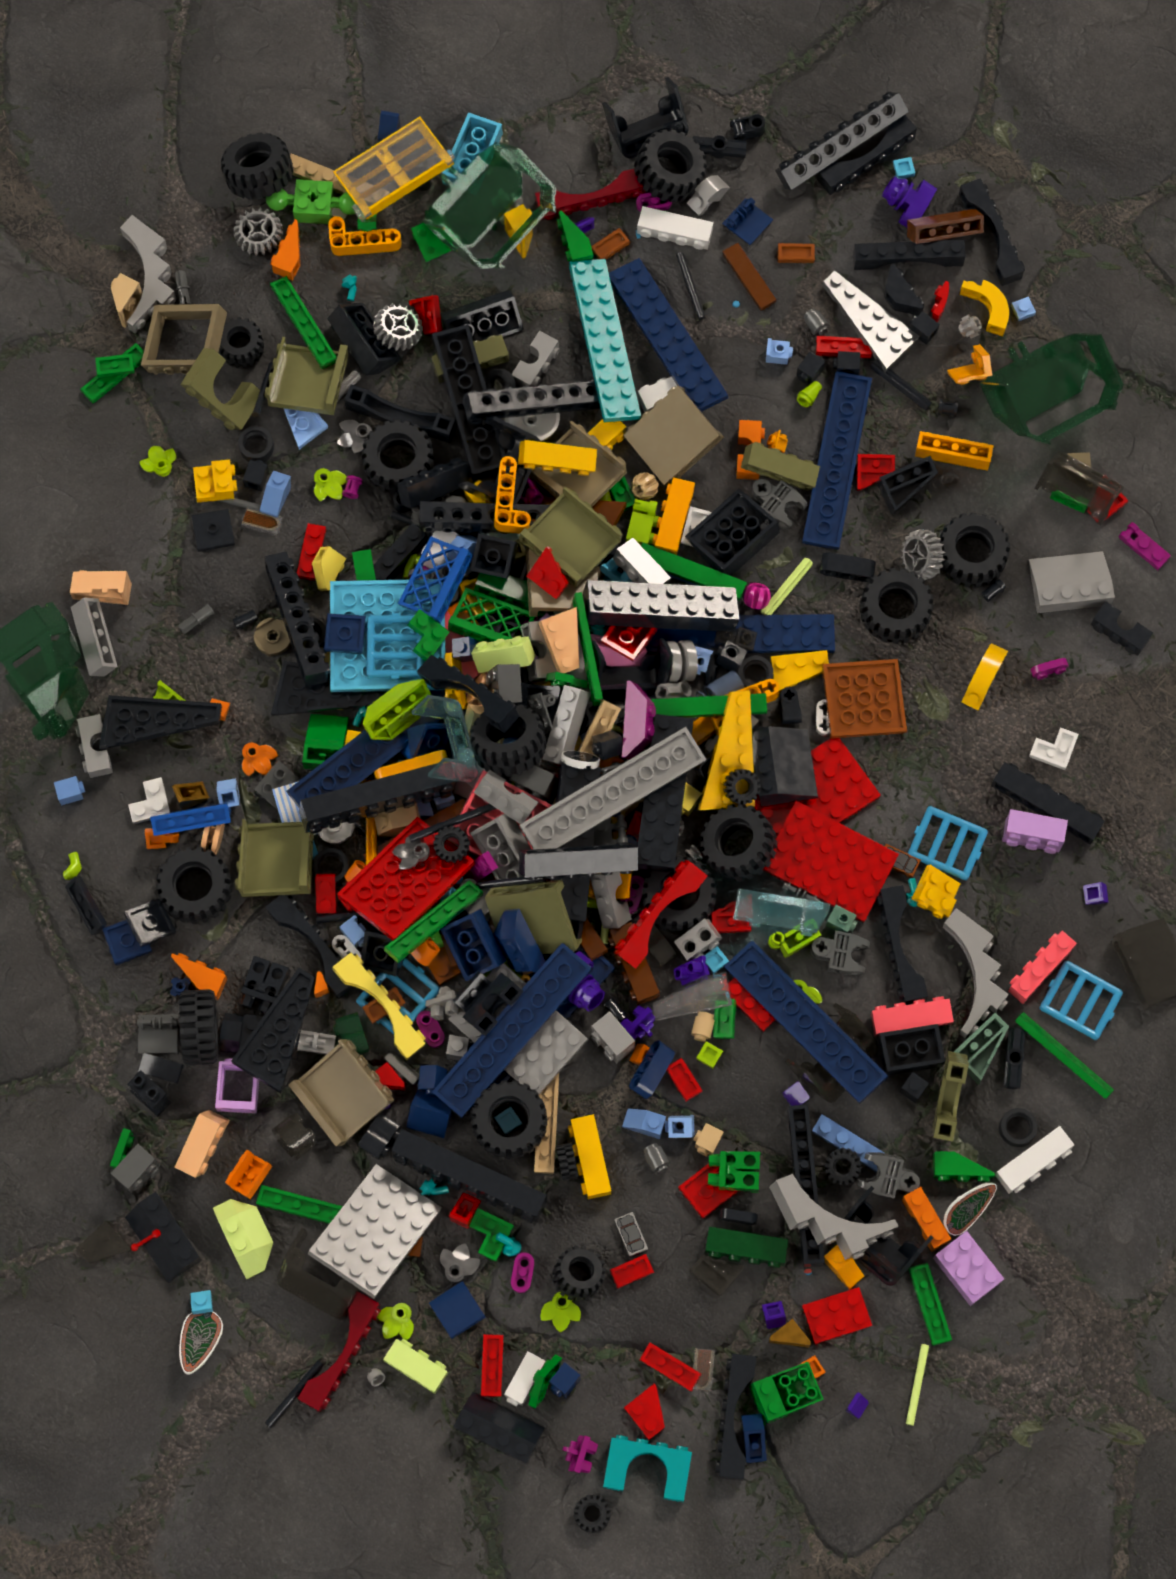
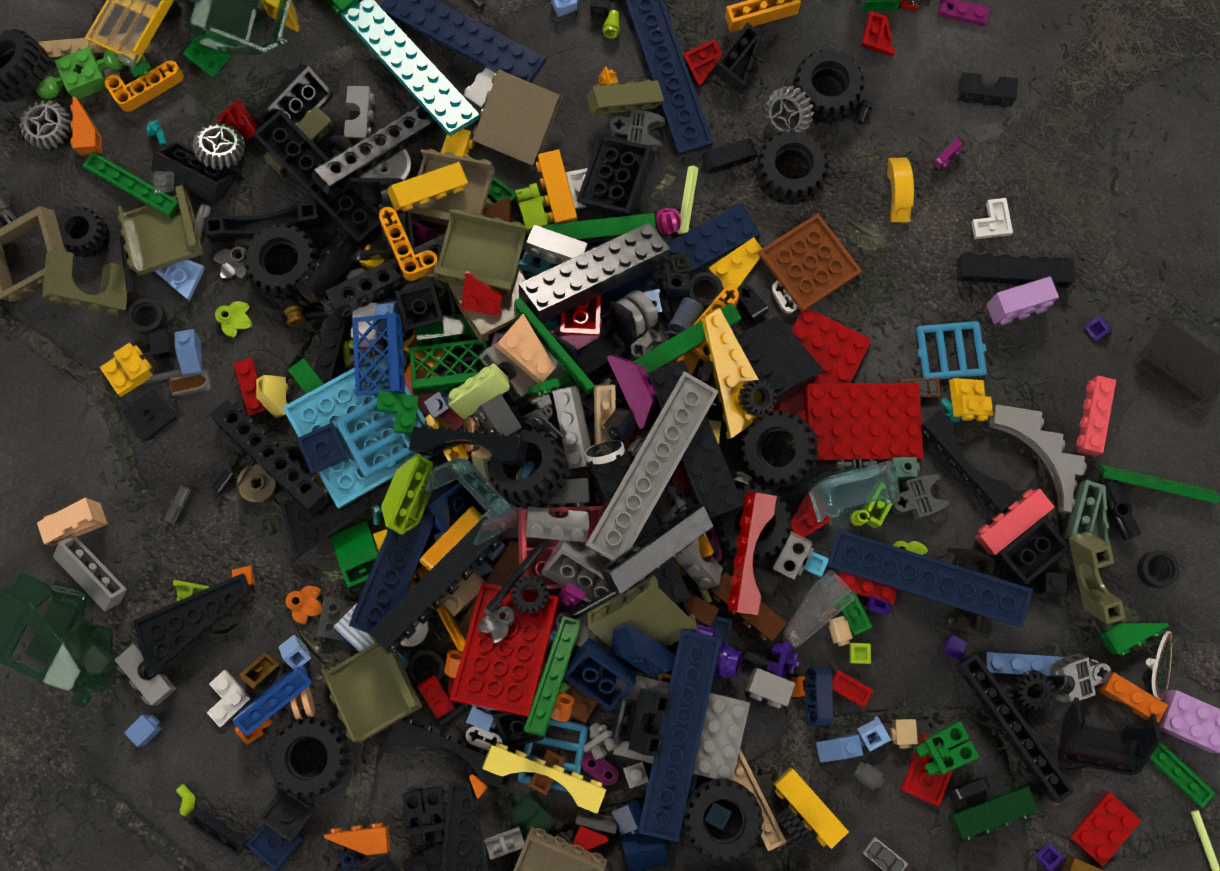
camera: 30 degrees left, 5 degrees up
lime plate [140,446,176,477] -> none
magenta bush [342,475,363,499] -> none
tan piece [631,472,659,500] -> none
dark purple hips [674,956,710,985] -> none
orange arch [736,420,765,480] -> none
light grey arch [769,1174,898,1260] -> none
light orange slope [824,1244,864,1290] -> none
white brick [995,1126,1074,1194] -> none
light grey slope [1028,551,1115,613] -> none
dark azure bar [1040,961,1123,1040] -> none
none -> clear tile [153,171,174,193]
none -> pearl gold wheel [284,305,306,327]
none -> red wing [860,11,896,57]
none -> dark purple slope [866,596,889,616]

